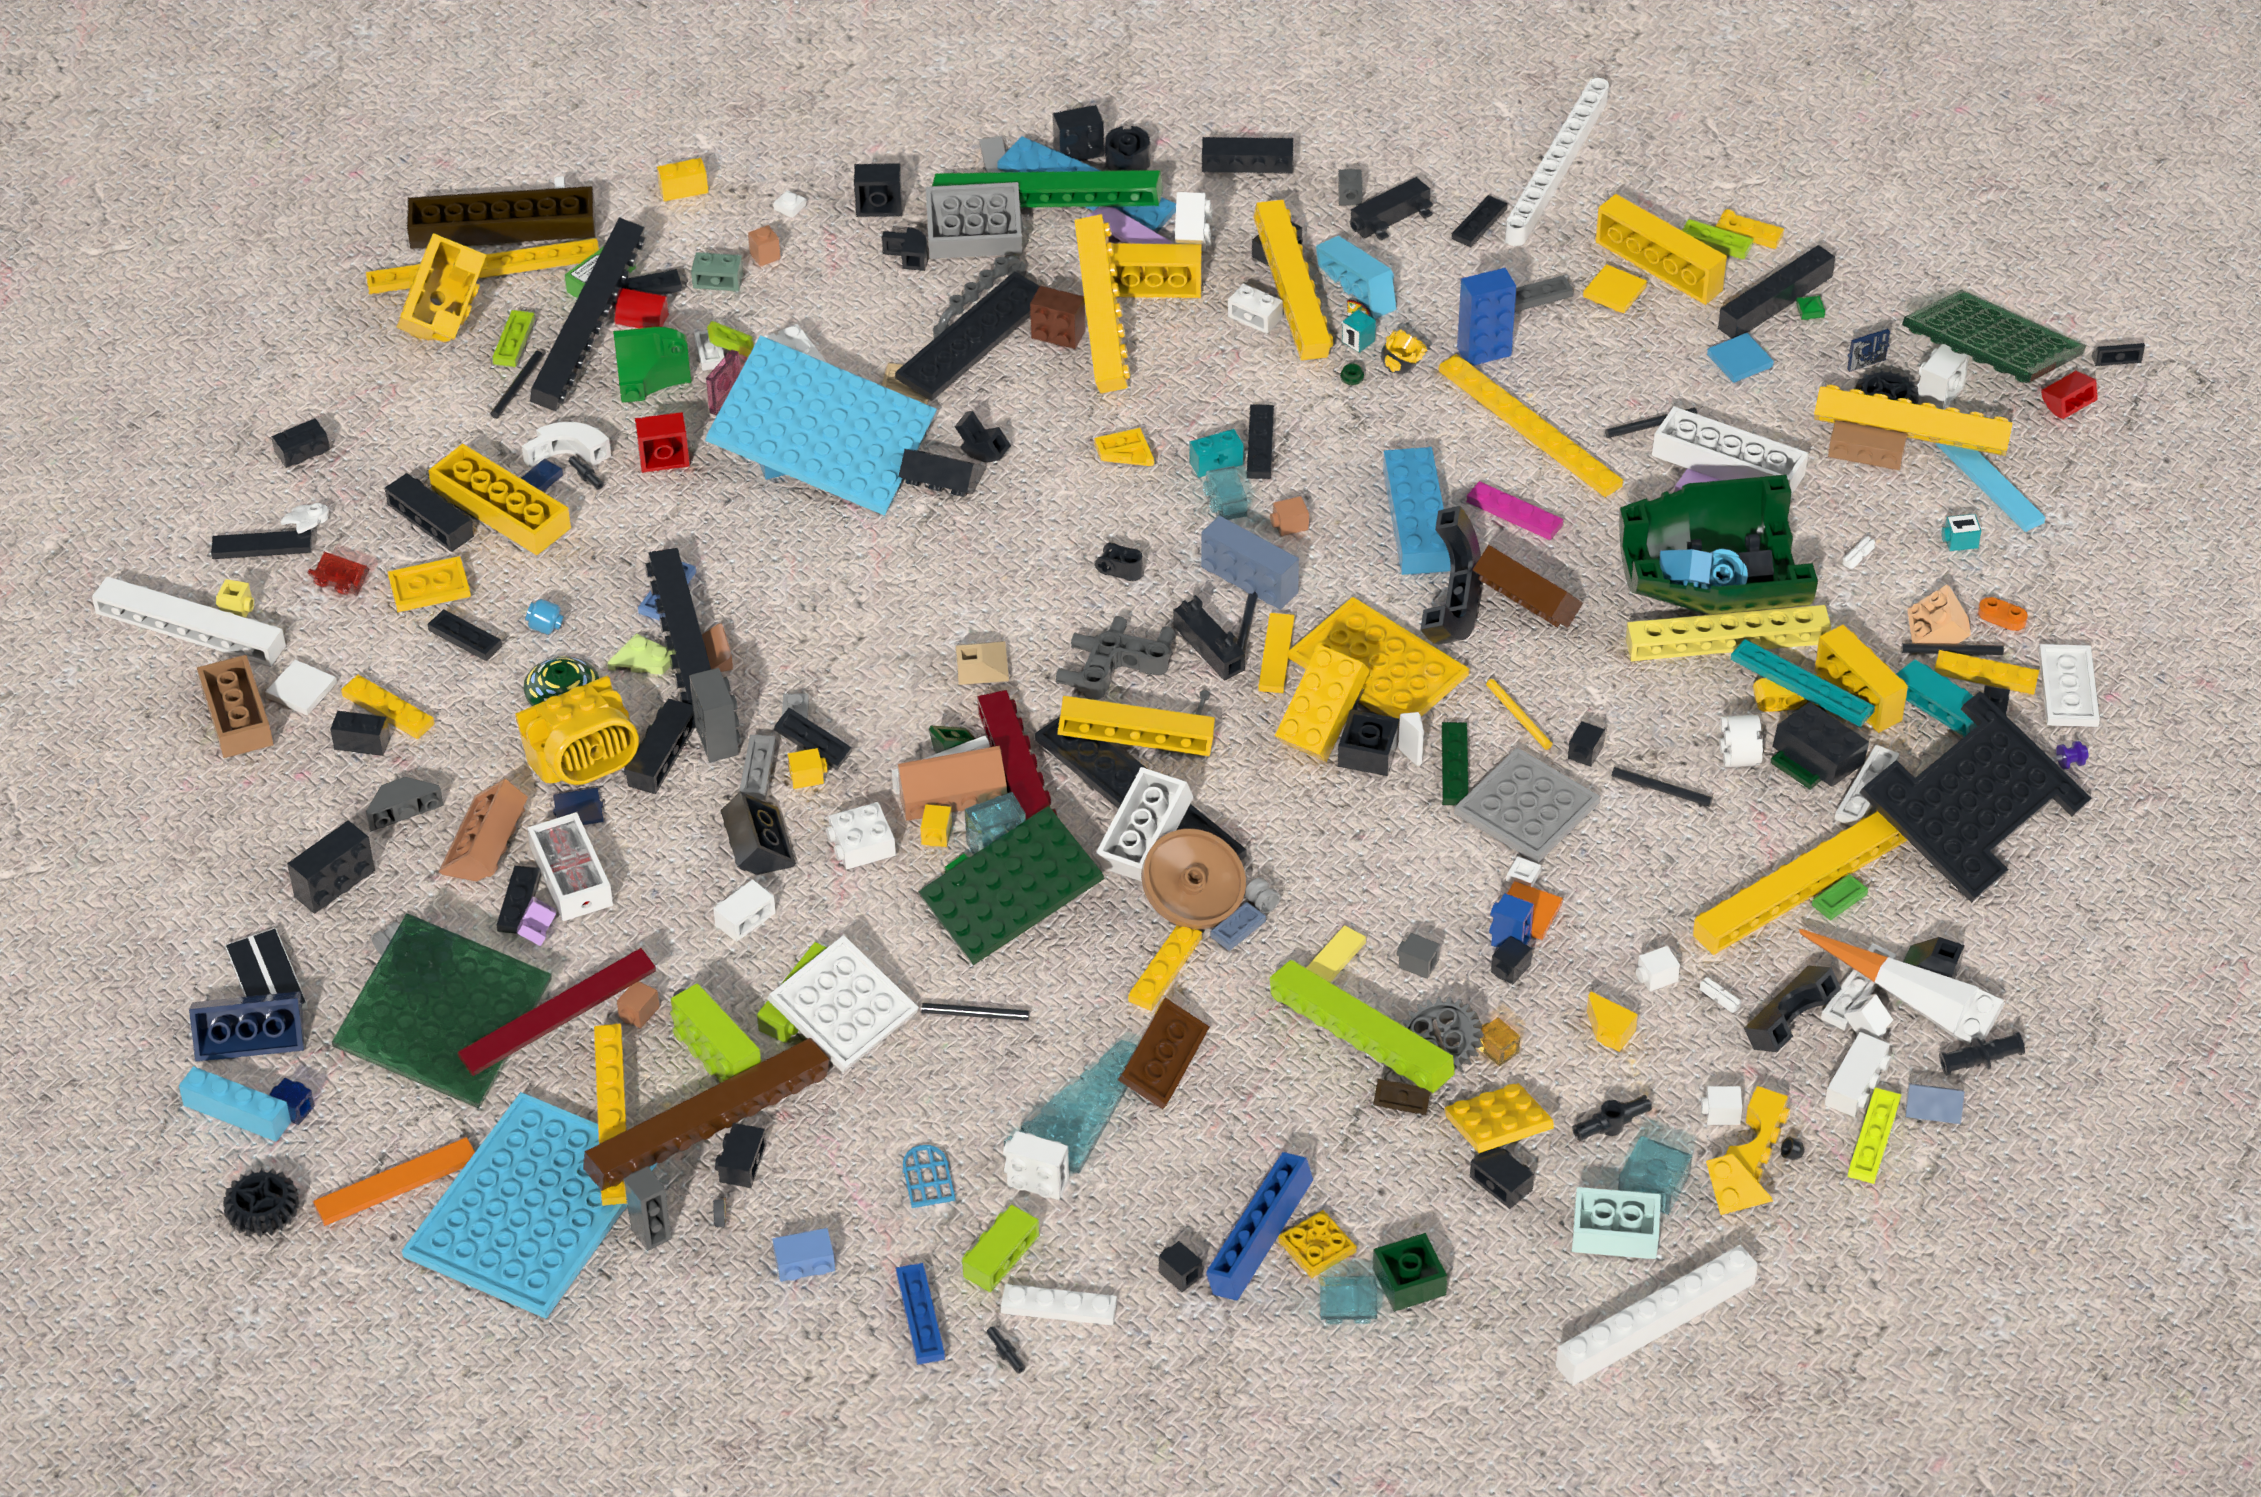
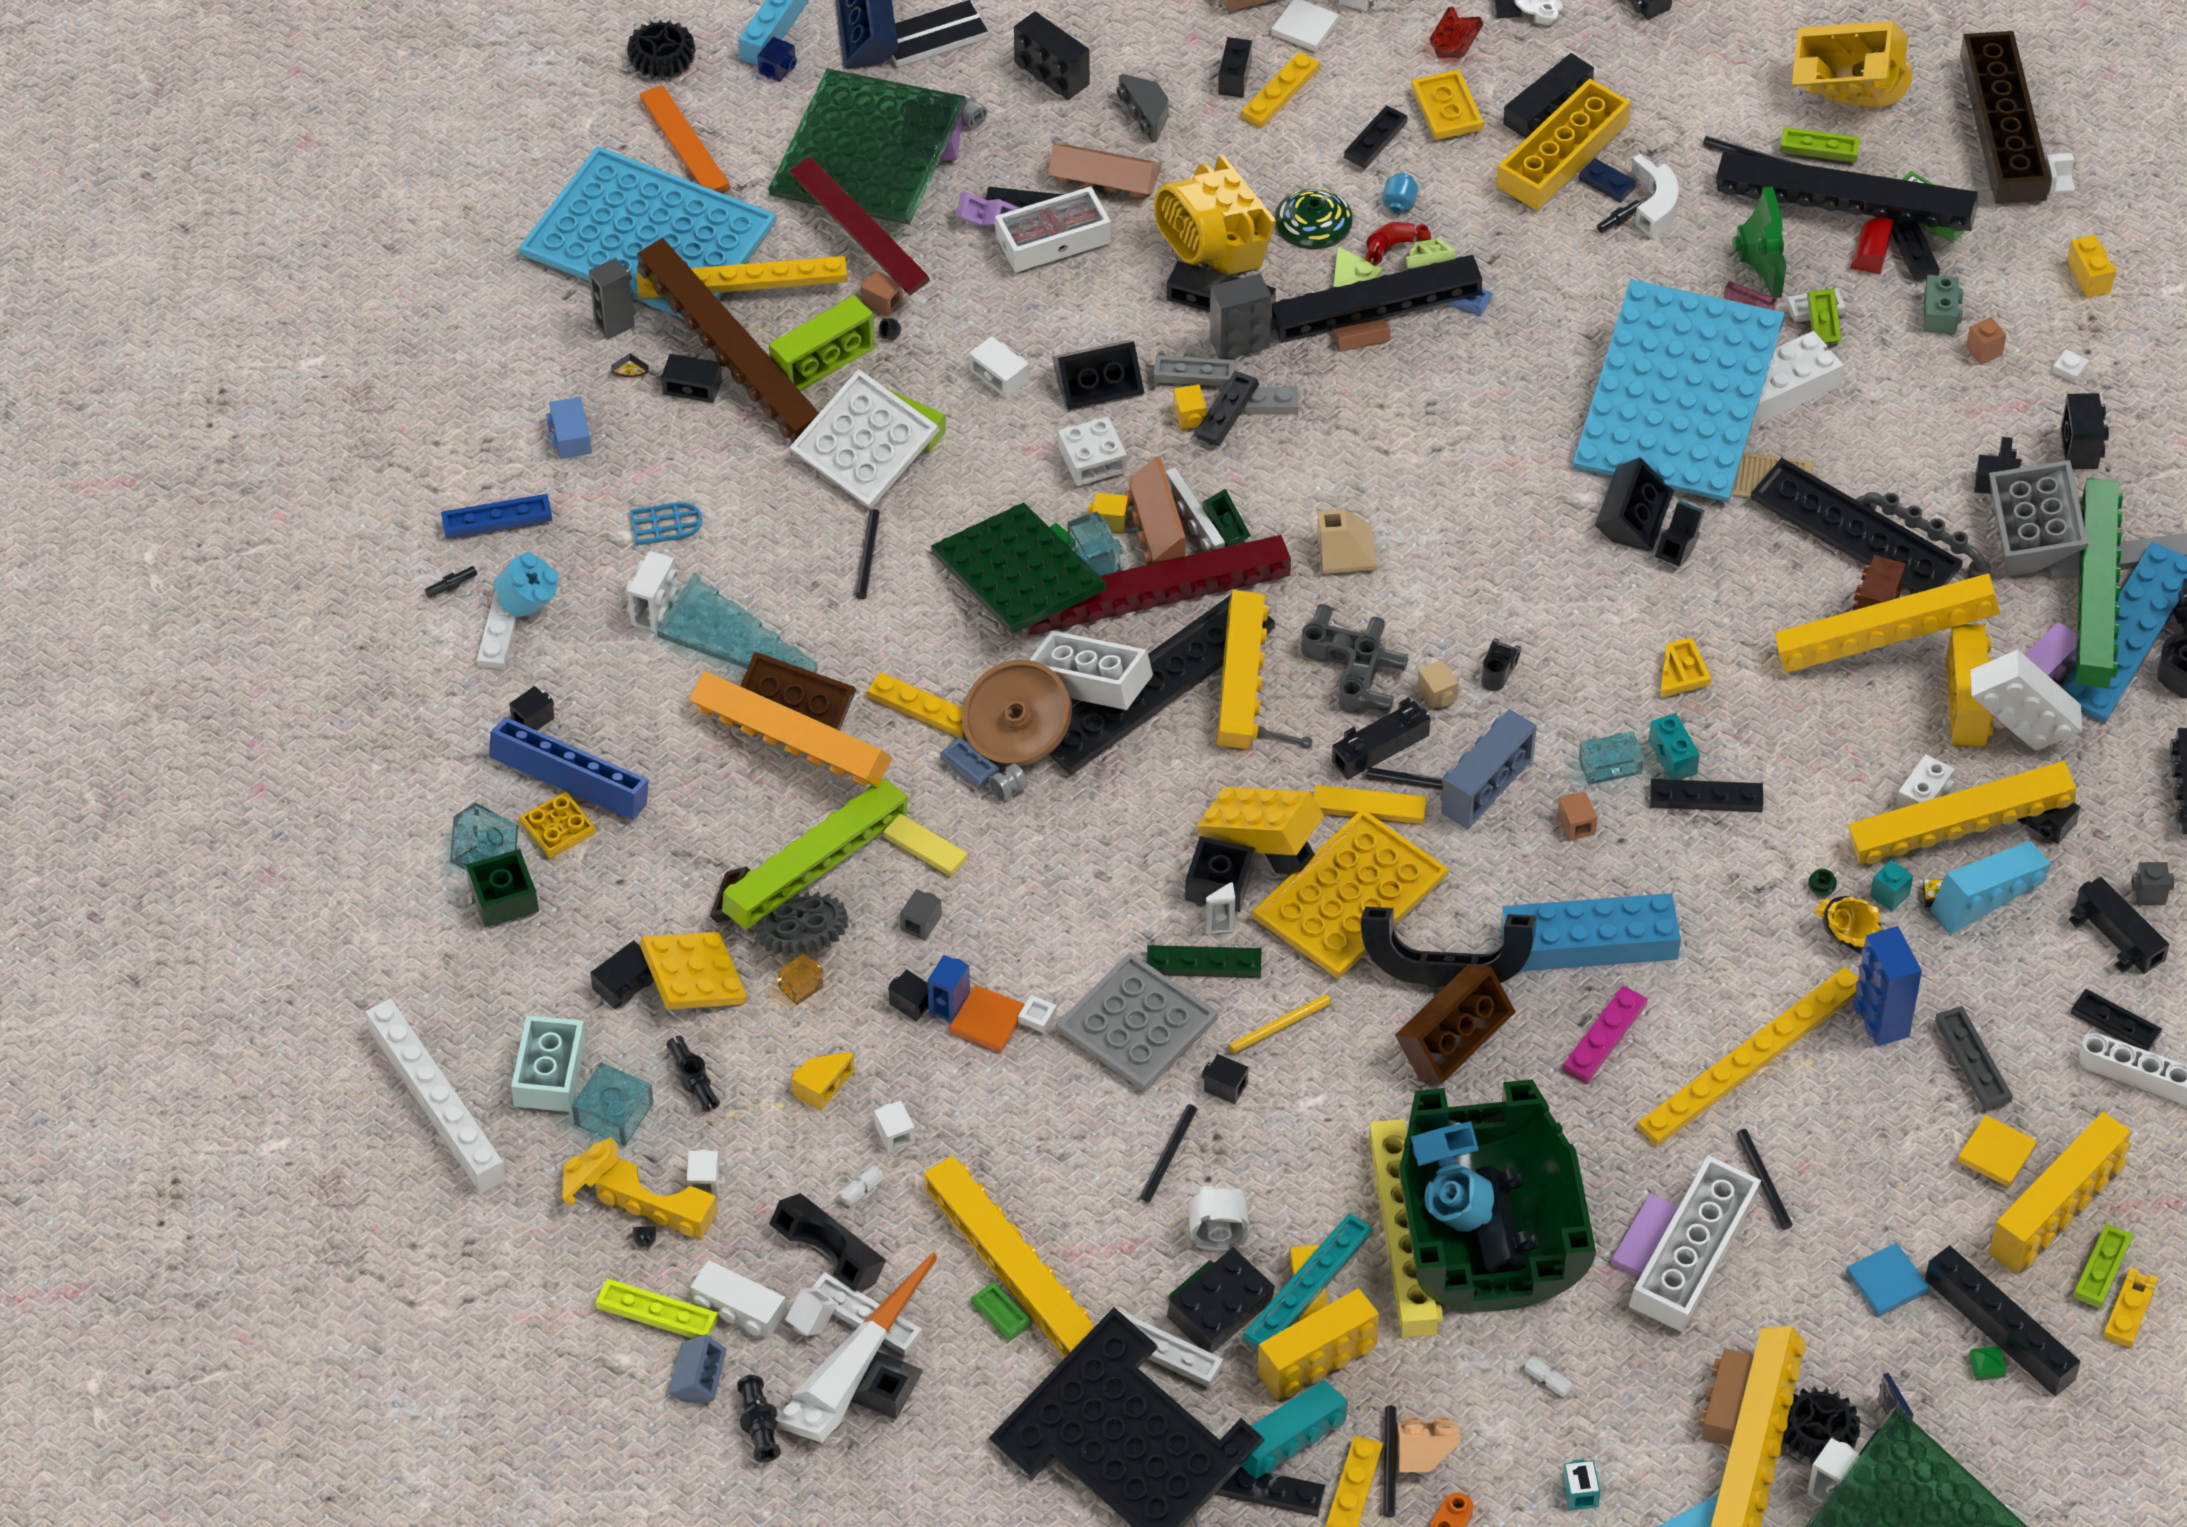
camera: 90 degrees right, 5 degrees up
yellow plate [366,238,599,294] -> none
dark blue piece [553,787,604,825] -> none
red brick [635,412,690,473] -> none
lime brick [961,1204,1039,1293] -> none
none -> medium azure brick [493,552,559,617]
none -> light orange brick [689,670,892,787]
none -> red arm [1365,222,1431,265]
none -> yellowish green wing [1406,238,1456,268]
none -> tan brick [1417,660,1459,710]

